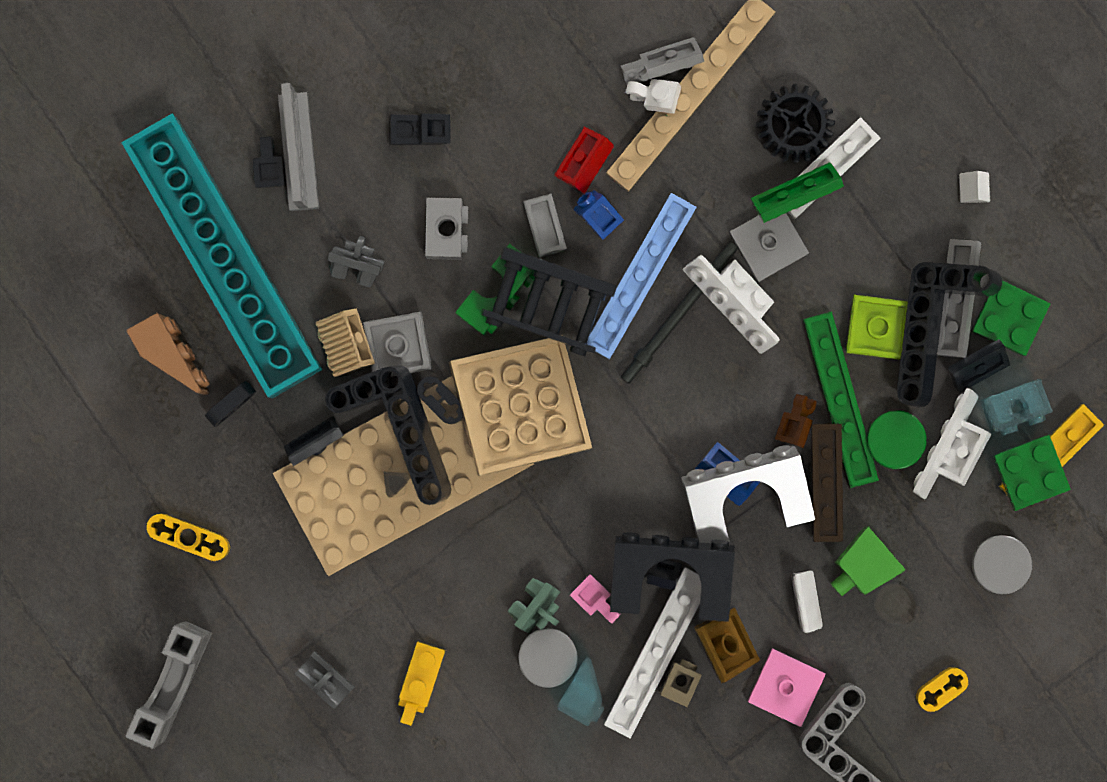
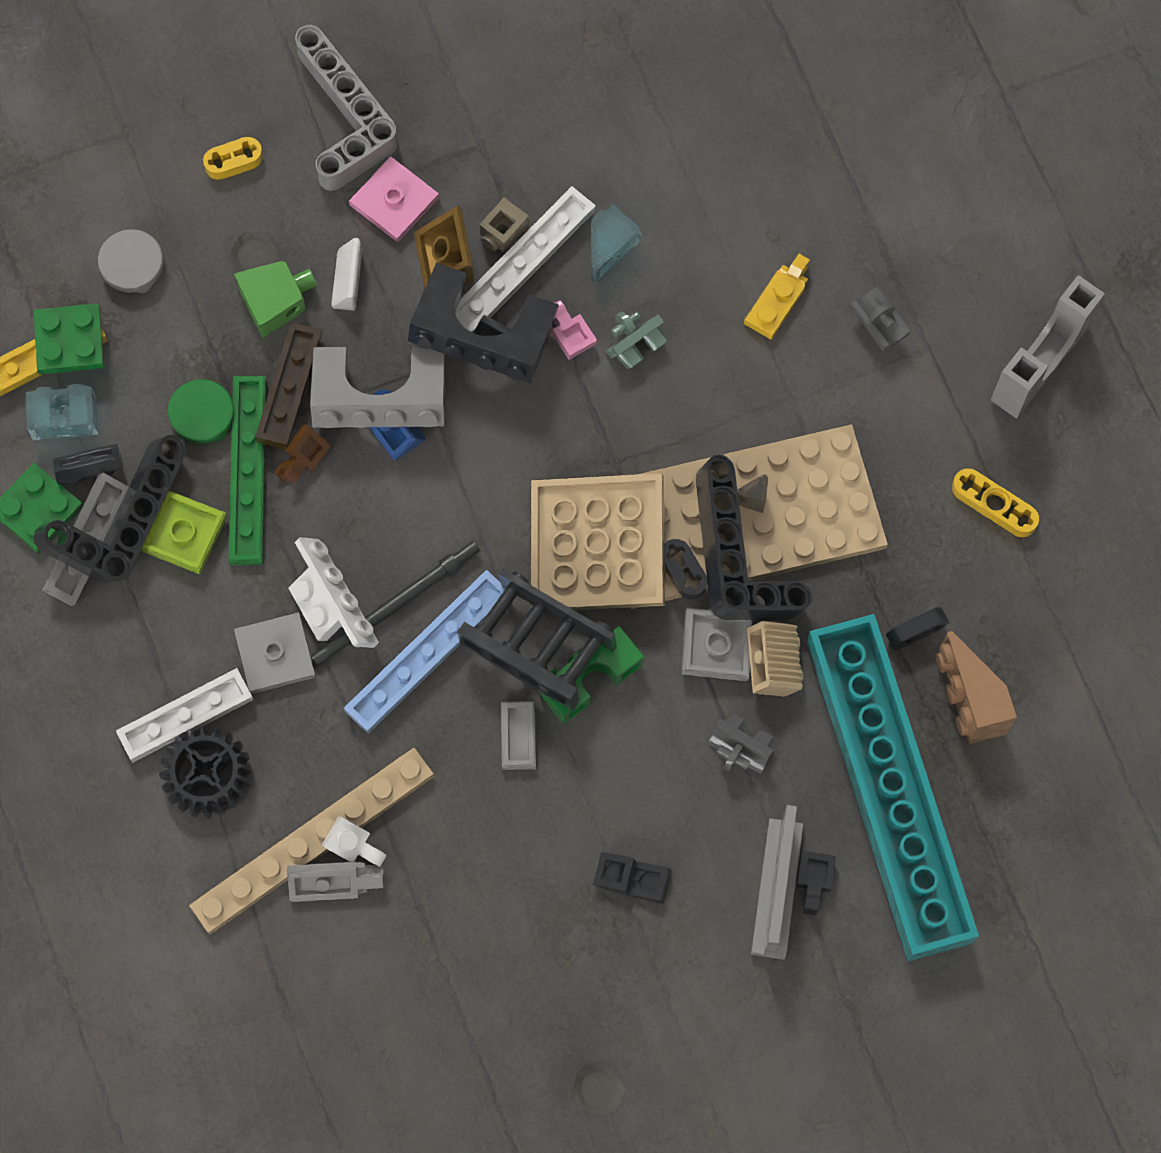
camera: 170 degrees left, 15 degrees down
black plate [284,416,344,466] -> none
light grey brick [425,198,468,260] -> none
light grey tile [518,628,577,688] -> none
red slope [554,126,614,194] -> none
blue bracket [573,190,624,240] -> none
green plate [751,162,844,223] -> none
white bracket [913,388,991,499] -> none
white slope [959,171,990,203] -> none

